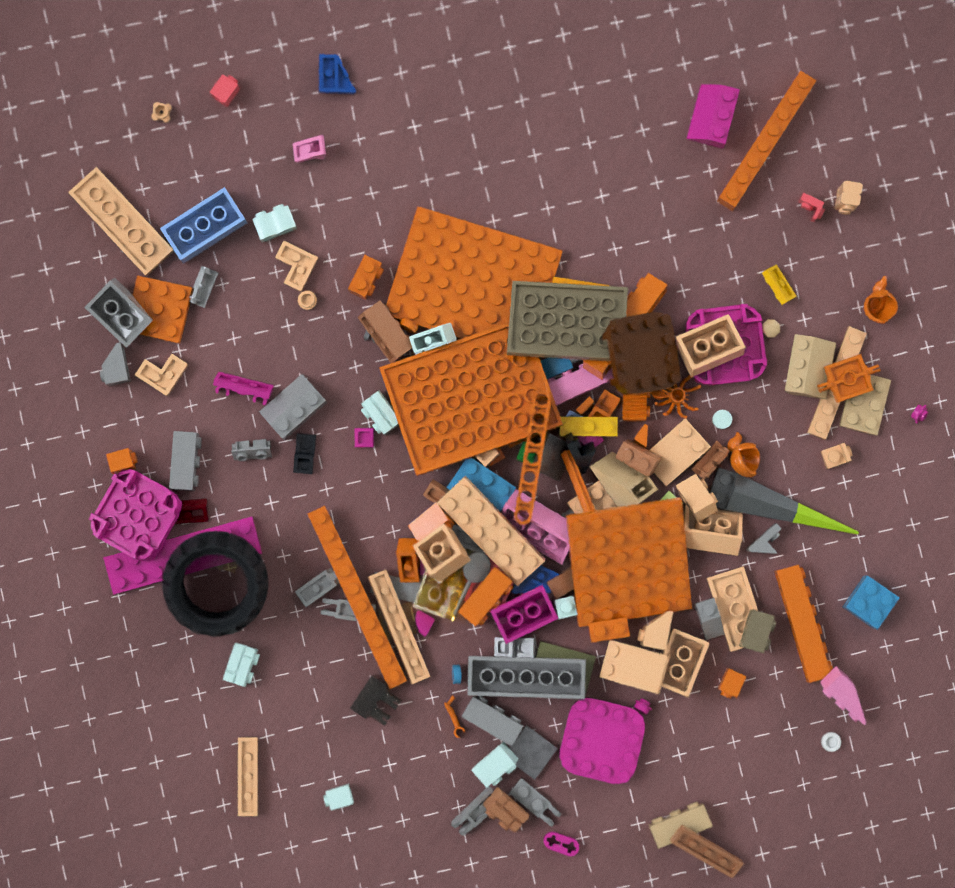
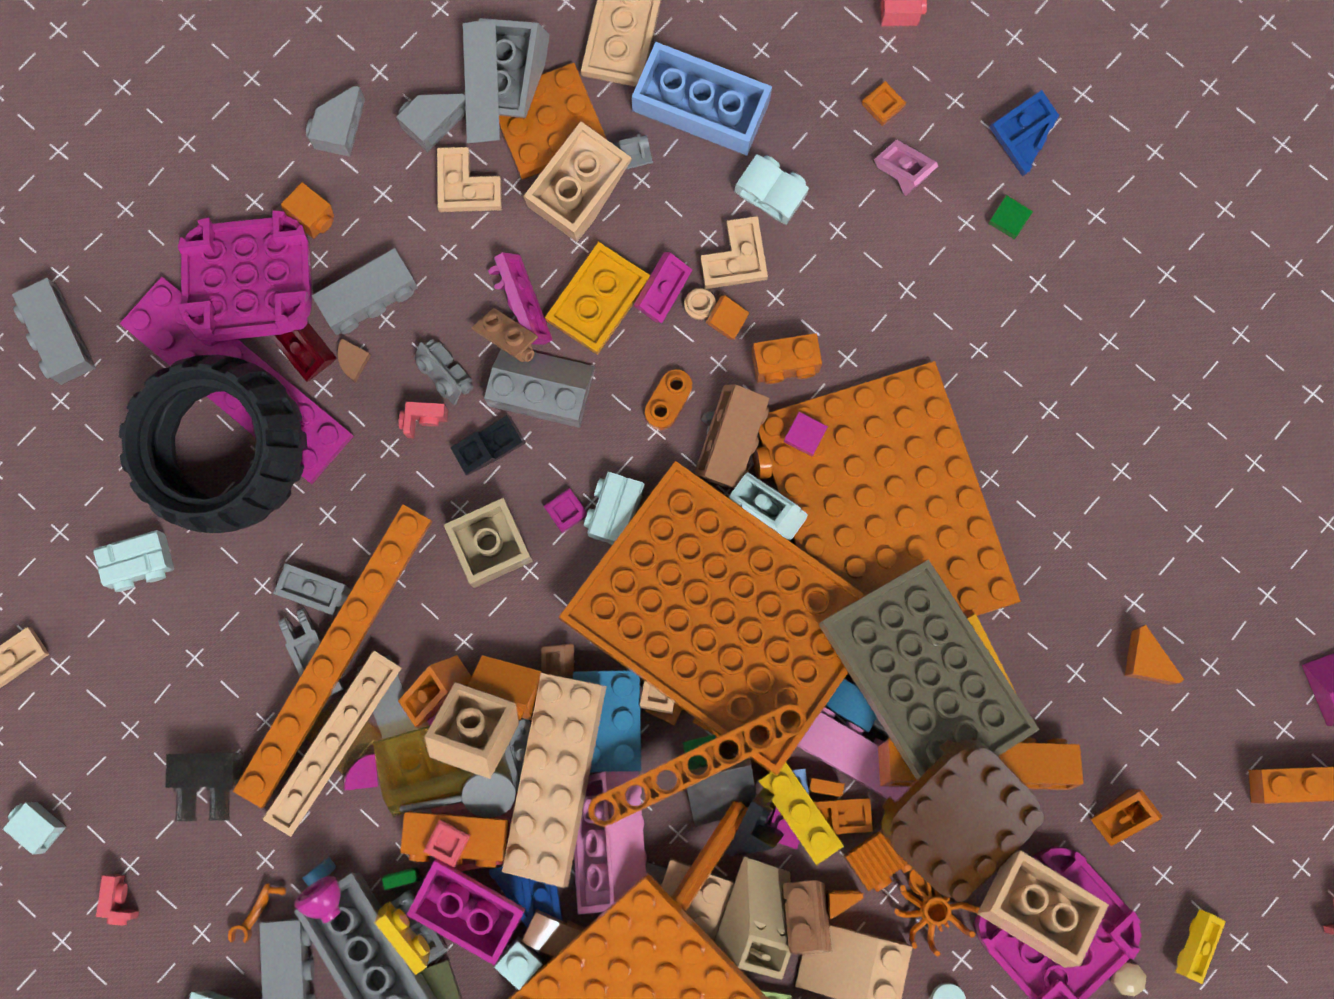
camera: 55 degrees right, 5 degrees down
none -> light grey brick [12,278,96,385]
none -> coral bracket [96,874,139,925]
none -> dark pink brick [294,876,341,923]
none -> light grey slope [306,86,365,157]
none -> nougat tile [338,339,371,383]
none -> yellow plate [374,901,430,975]
none -> green tile [382,867,422,890]
none -> coral bracket [399,402,448,439]
none -> coral tile [423,820,471,867]
none -> tan brick [444,498,533,588]
none -> light grey sticker [463,19,500,144]
none -> nougat hinge [471,308,538,362]
none -> light nougat slope [524,121,632,242]
none -> light orange plate [545,241,650,355]
none -> dark pink plate [633,252,692,323]
none -> orange plate [645,369,692,430]
none -> orange tile [706,296,749,340]
none -> dark pink tile [784,412,828,456]
none -> orange tile [861,81,906,126]
none -> green tile [988,195,1033,240]
none -> orange slope [1090,789,1163,846]
none -> orange slope [1124,625,1185,685]

